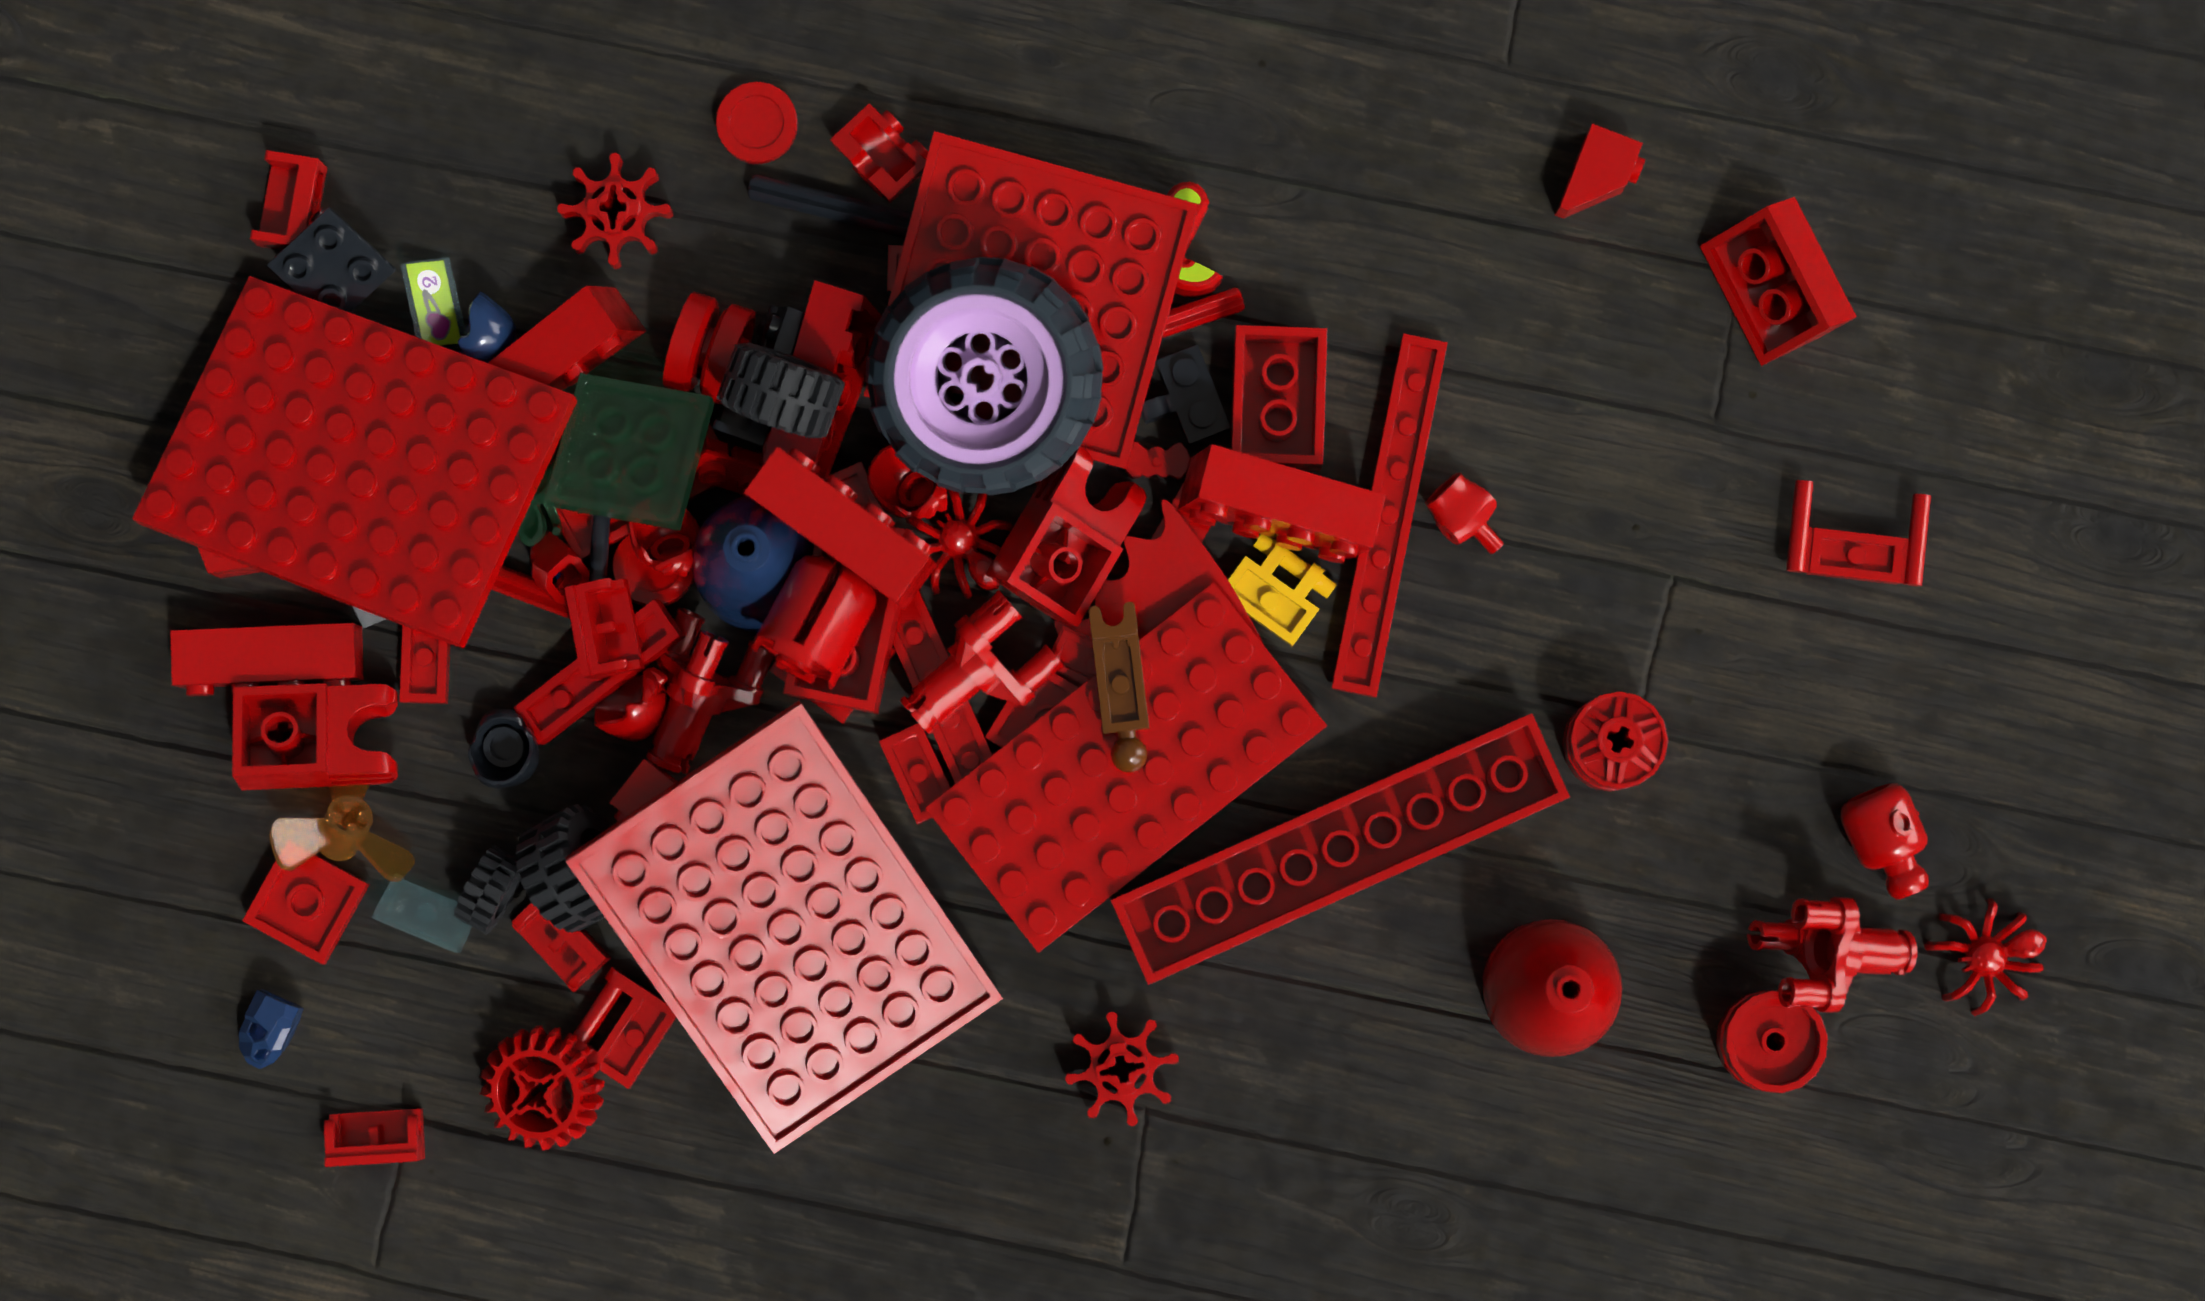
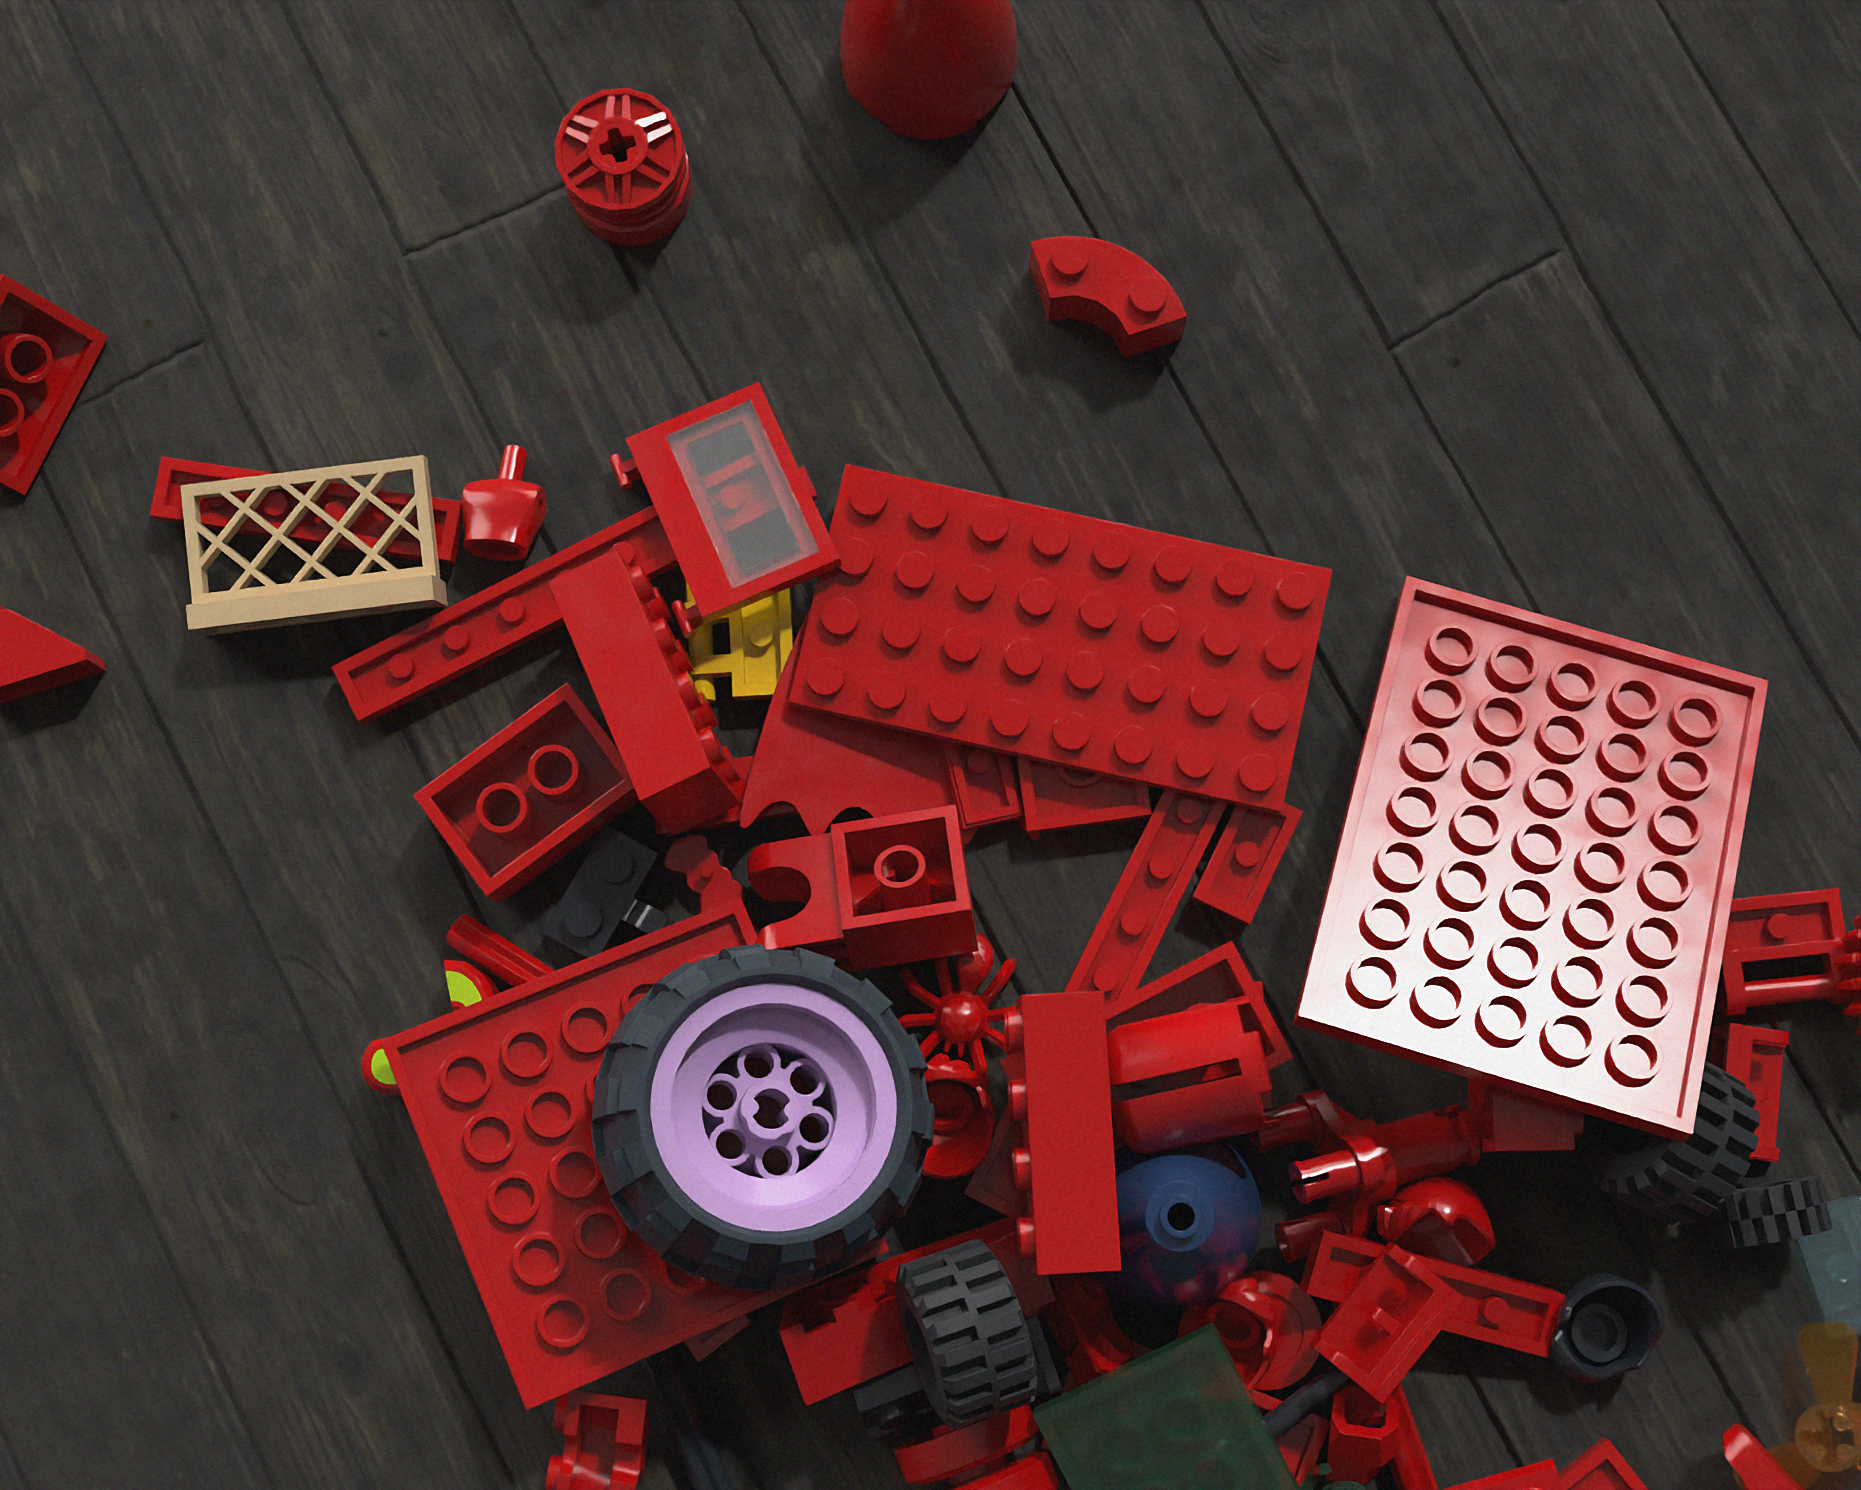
camera: 125 degrees left, 5 degrees down
red wheel [900,590,1065,734] -> none
red gear [1065,1011,1179,1126] -> none
reddish brown plate [1088,602,1149,772] -> none
red brick [1111,713,1570,985] -> none
red plate [1786,480,1931,586] -> none
none -> red plate [150,456,463,566]
none -> tan fence [180,455,448,636]
none -> piece [609,382,842,638]
none -> red brick [1029,236,1187,357]

